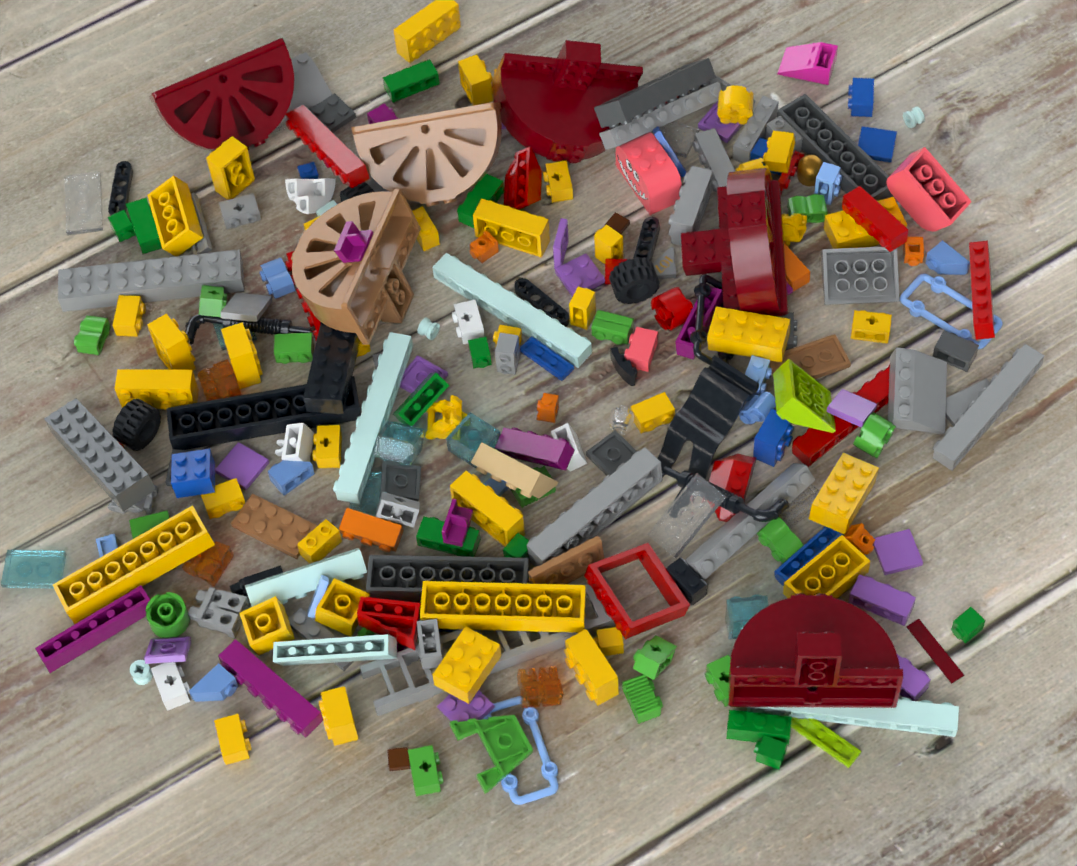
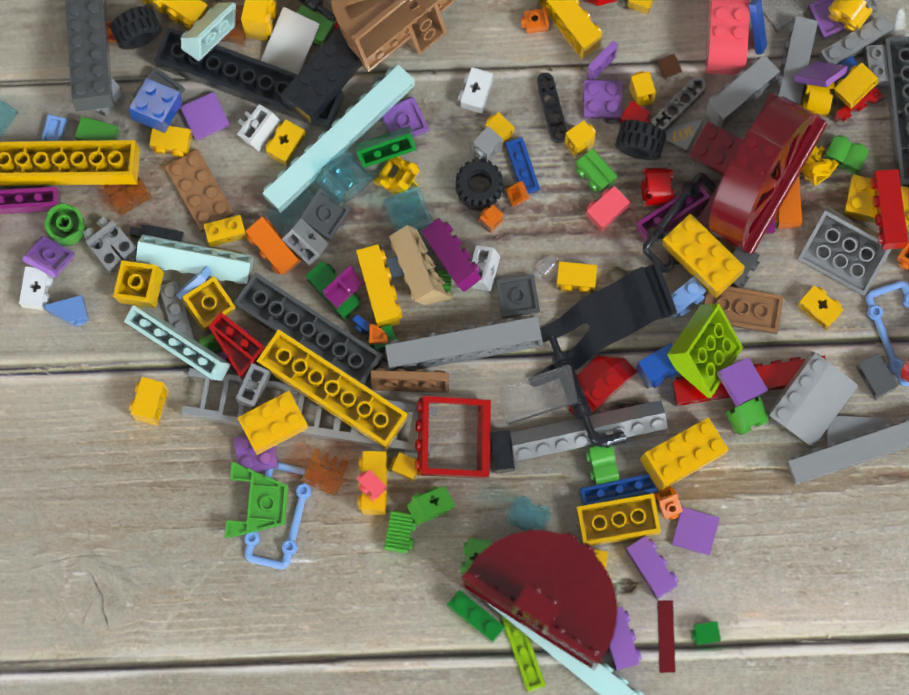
camera: 30 degrees right, 20 degrees up
light aqua wheel [129,660,153,685] -> none
yellow brick [214,714,252,765] -> none
magenta brick [218,639,323,737] -> none
medium blue slope [268,460,315,496] -> none
reddish brown tile [387,747,410,771] -> none
bright green brick [408,745,444,796] -> none
light aqua wheel [417,317,440,340] -> none
light aqua brick [432,253,592,368] -> none
green brick [468,337,492,369] -> none
black slope [610,347,638,386] -> none
medium blue brick [739,392,776,424] -> none
green brick [754,735,788,770] -> none
pearl gold helmet [797,155,823,187] -> none
light blue brick [814,162,842,205] -> none
none -> light aqua slope [181,2,236,61]
none -> white sticker [261,7,320,74]
none -> blue plate [353,314,369,335]
none -> coral brick [356,470,387,502]
none -> orange tile [369,324,388,344]
none -> black tyre [456,158,503,210]
none -> orange tile [505,181,530,207]
none -> medium lavender tile [794,61,848,87]

